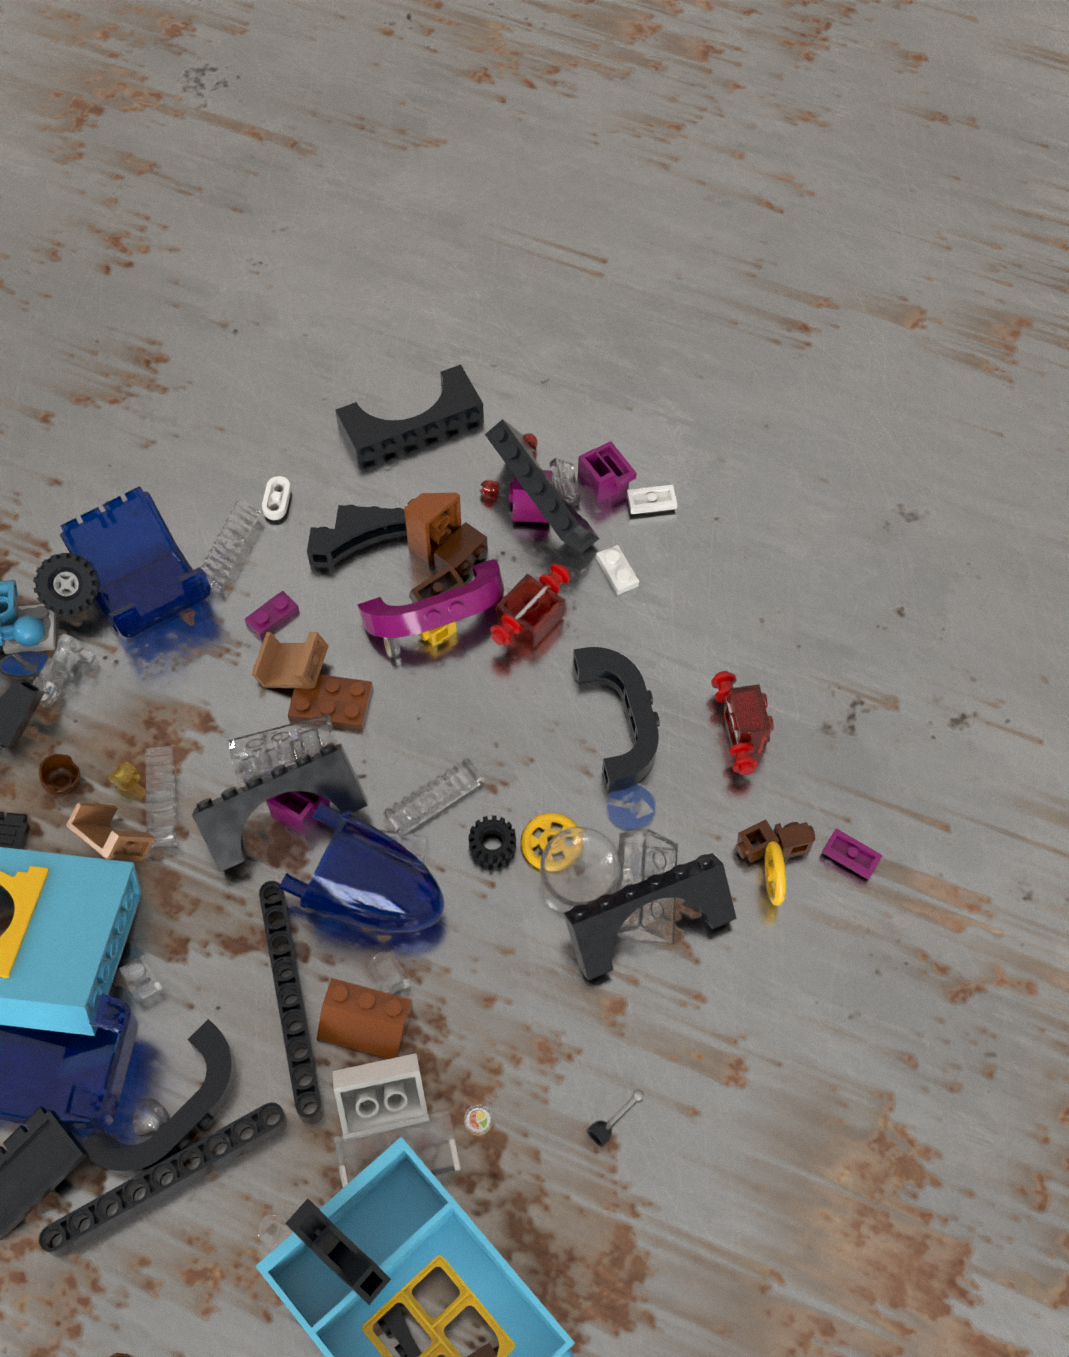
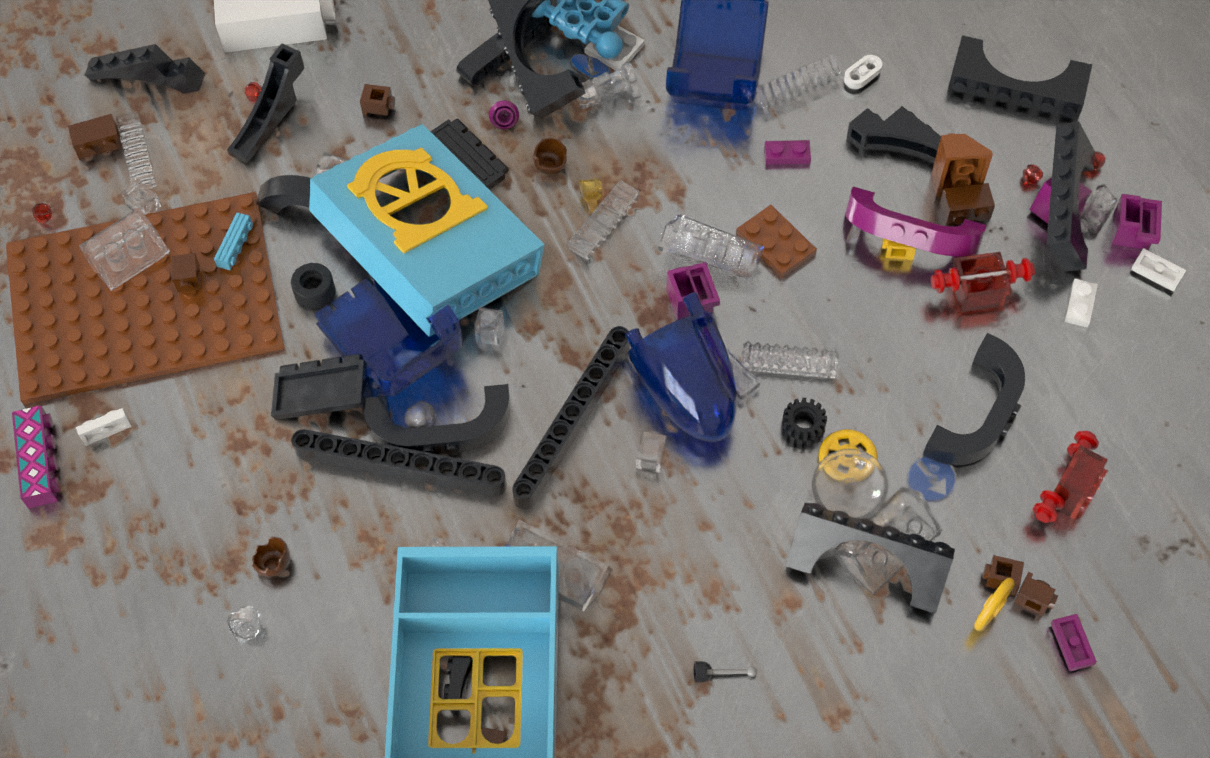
camera: 45 degrees right, 0 degrees up
black wheel [33,553,101,615] -> none
medium nougat panel [66,802,155,861] -> none
black arch [192,743,368,872] -> none
medium nougat panel [251,632,329,688] -> none
black arch [285,1198,391,1305] -> none
dark orange slope [316,978,413,1060] -> none
white slope [332,1053,429,1139] -> none
reddish brown brick [409,564,465,603] -> none
clear tile [464,1104,493,1136] -> none

